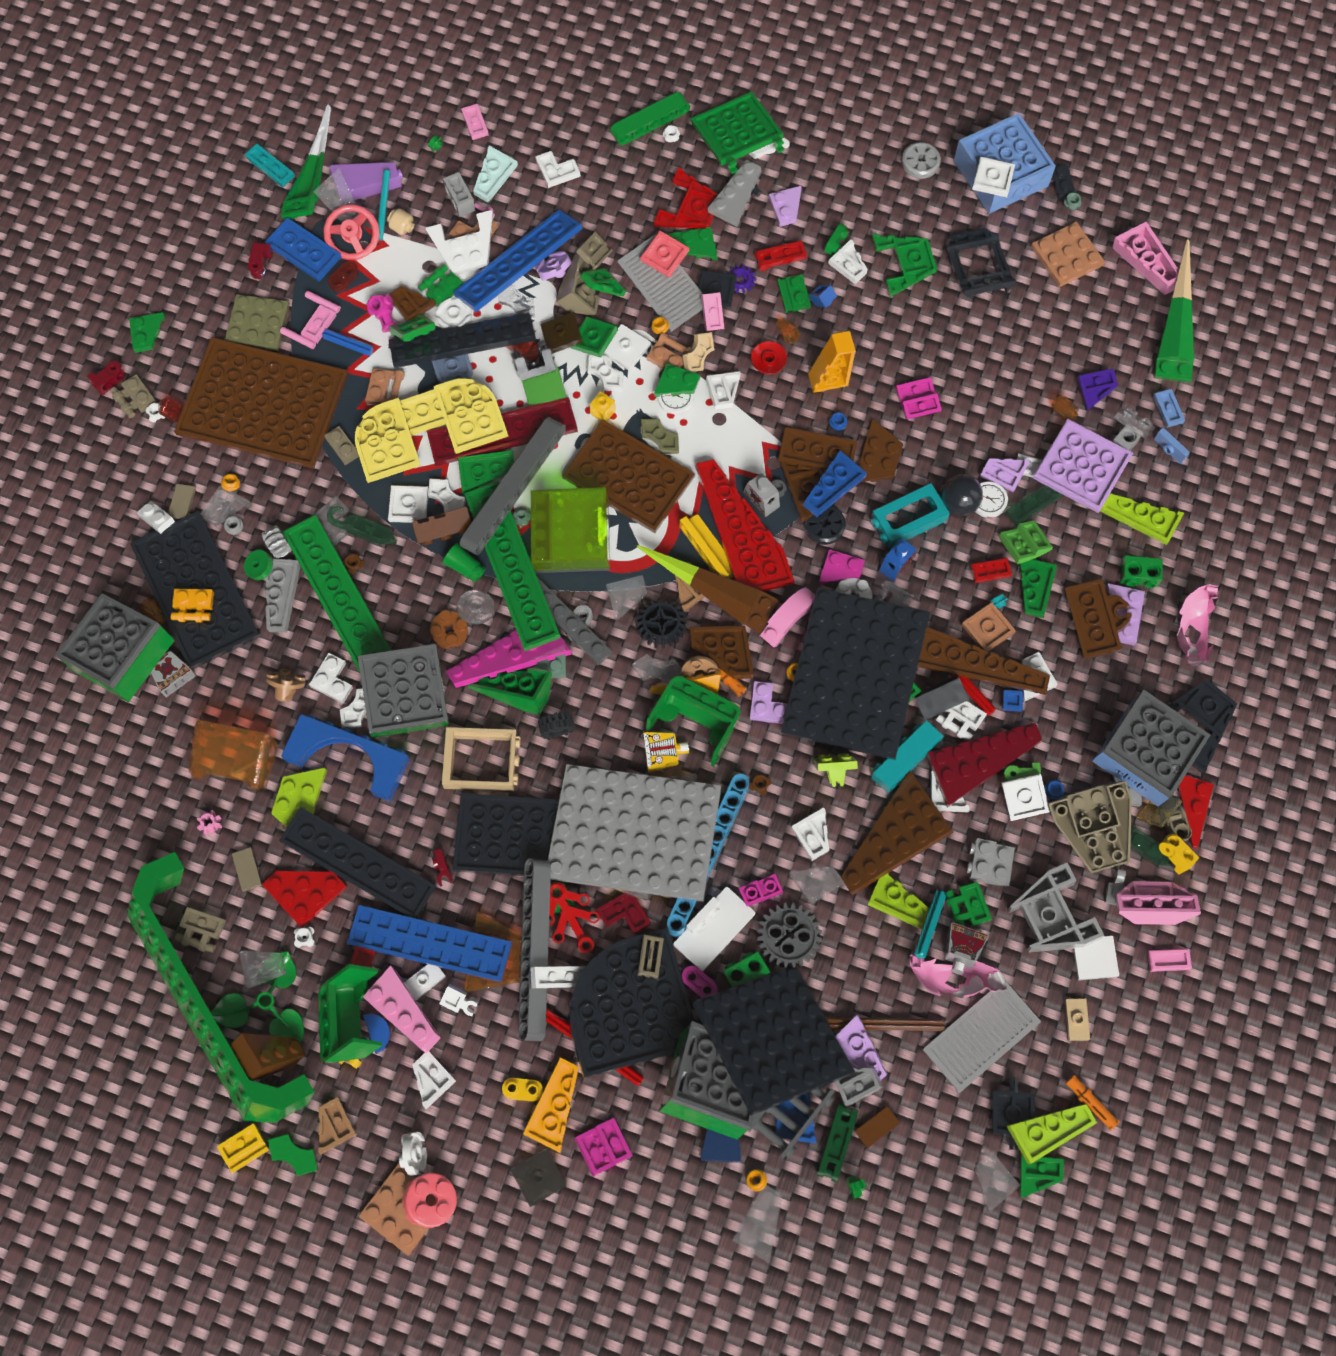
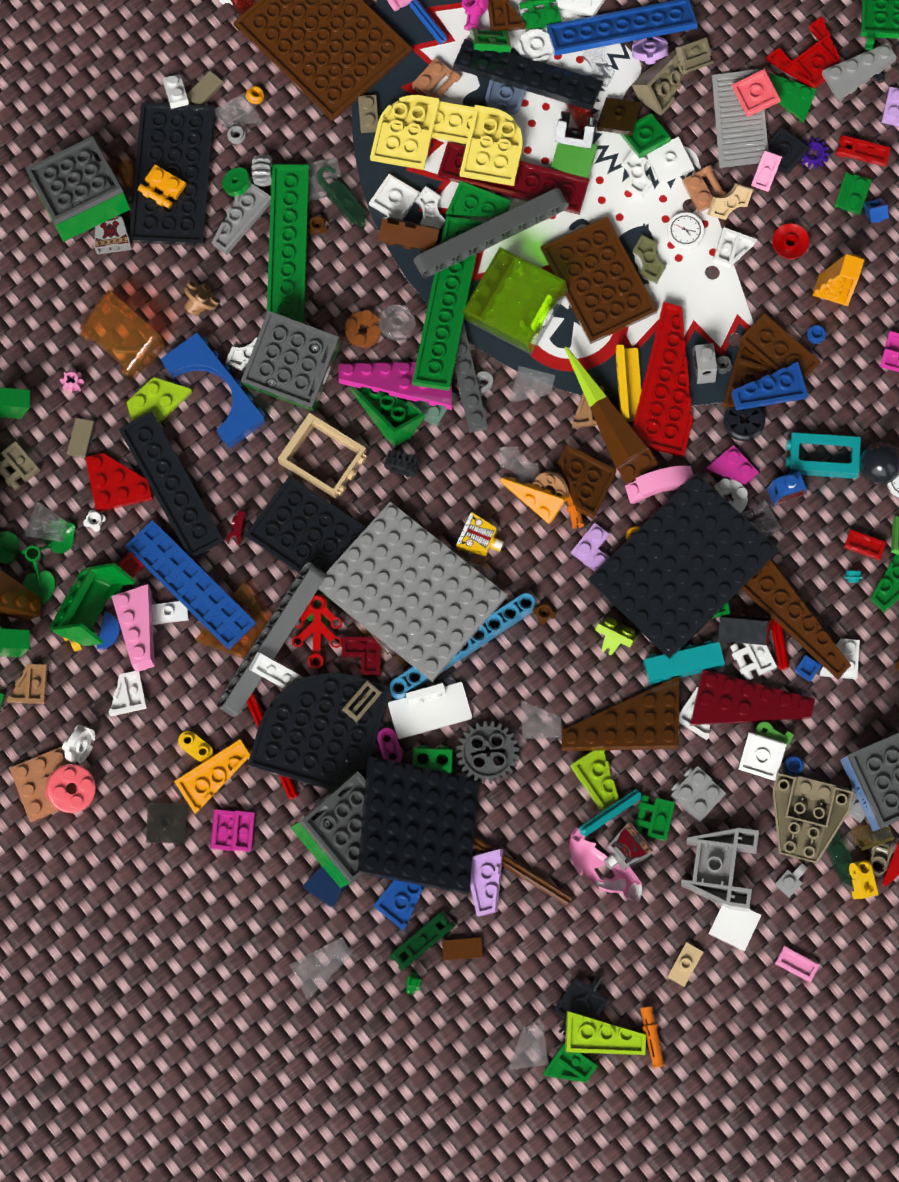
camera: 35 degrees right, 5 degrees up
white plate [309,653,353,704] -> none
white plate [439,984,479,1016] -> none
green plant [442,543,486,583] -> none
sand green plate [513,509,531,527] -> none
green wing [580,268,627,297] -> none
yellow brick [590,391,616,422] -> none
black gear [636,598,687,649] -> none
green windscreen [646,676,740,767] -> none
light orange plate [652,317,669,334] -> none
green wing [654,364,701,397] -> none
dark pink slope [739,874,784,907] -> none
light orange plate [746,1169,767,1191] -> none
dark grey fence [747,1088,835,1160] -> none
clear orange cone [776,318,800,344] -> none
white wing [791,808,829,861] -> none
light grey wing [835,1068,883,1106] -> none
reddish brown wing [857,420,903,485] -> none
light grey window [923,982,1041,1093] -> none
nougat plate [962,602,1016,652] -> none
bright pink wedge [1116,881,1201,925] -> none

